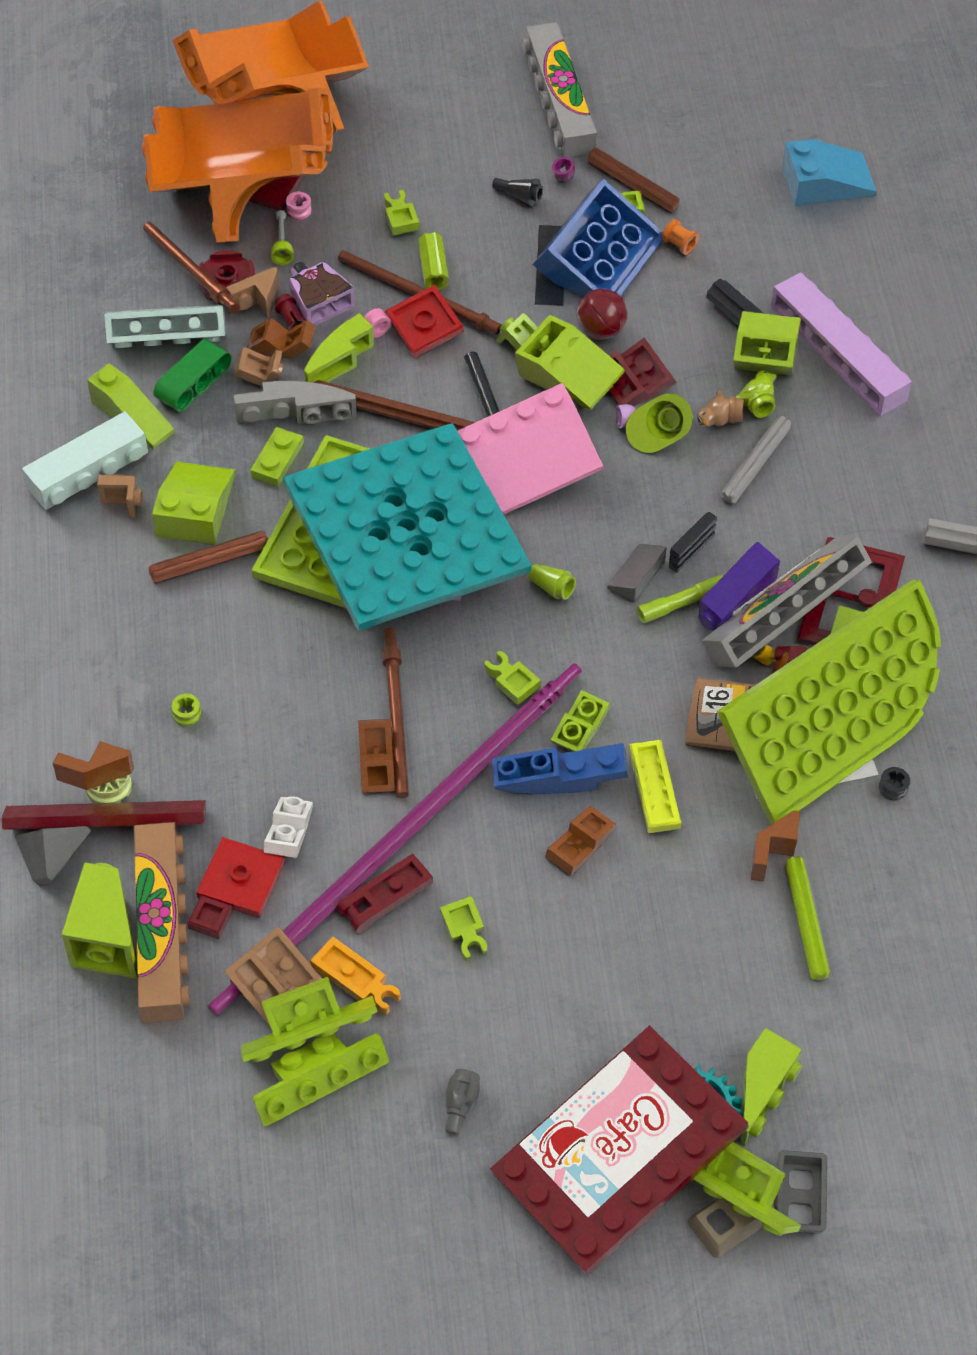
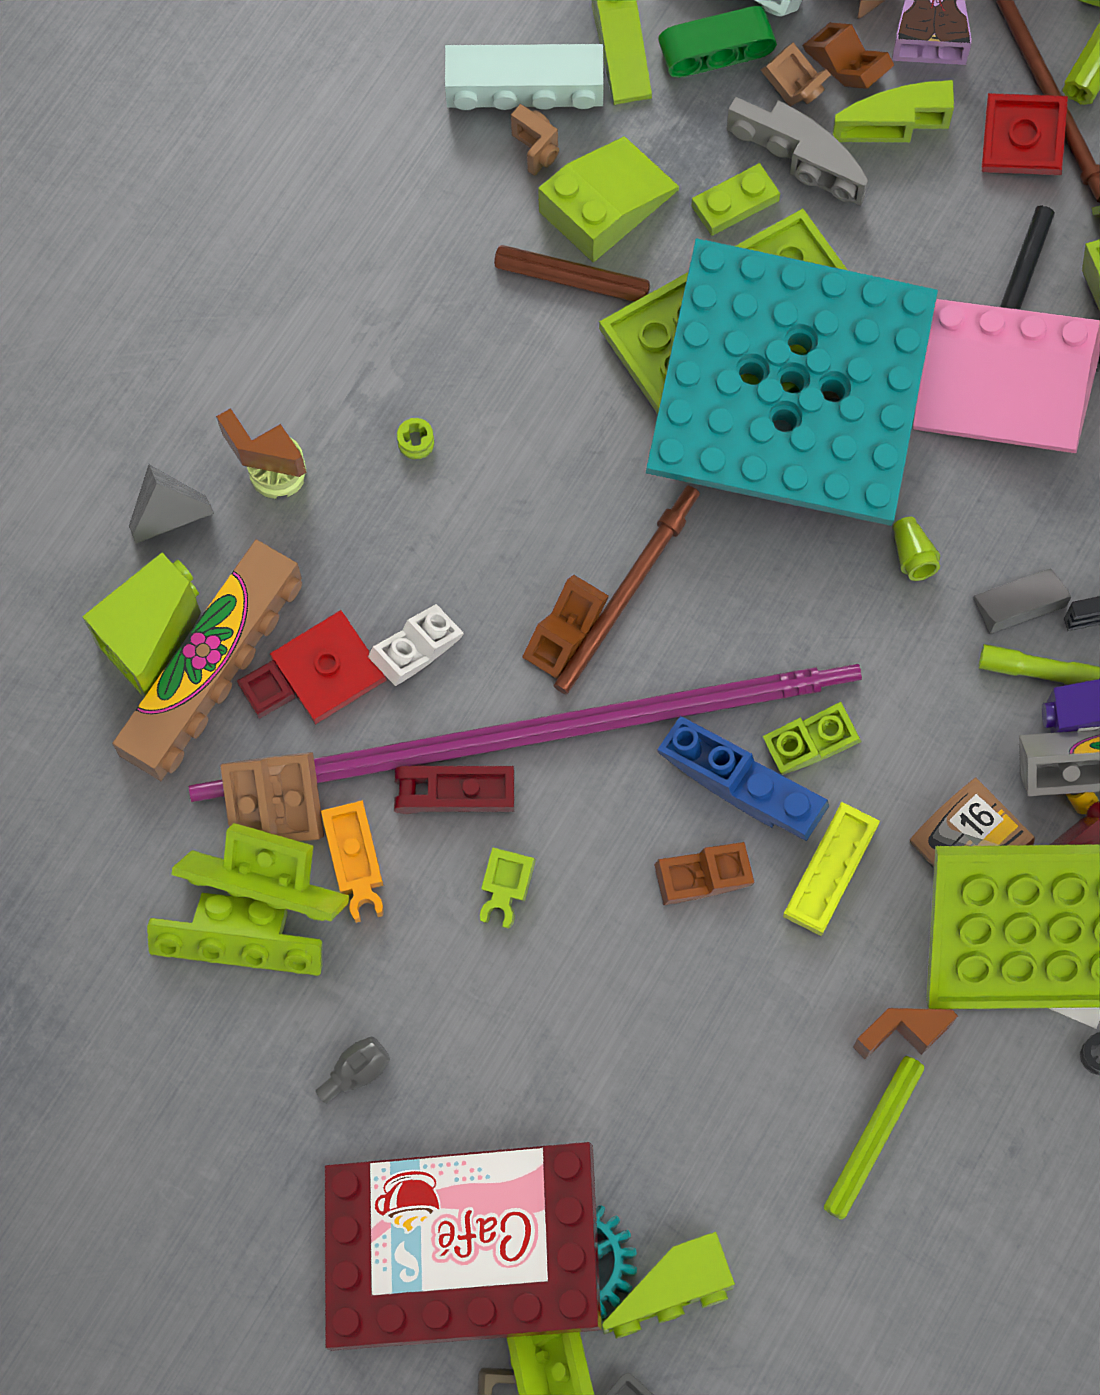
camera: 40 degrees right, 15 degrees up
dark red tile [1,800,206,830] -> none
dark red pin [275,294,306,330] -> none
copper axle [314,380,476,431] -> none
bright pink bush [364,308,391,338] -> none
lime plate [484,651,541,705] -> none

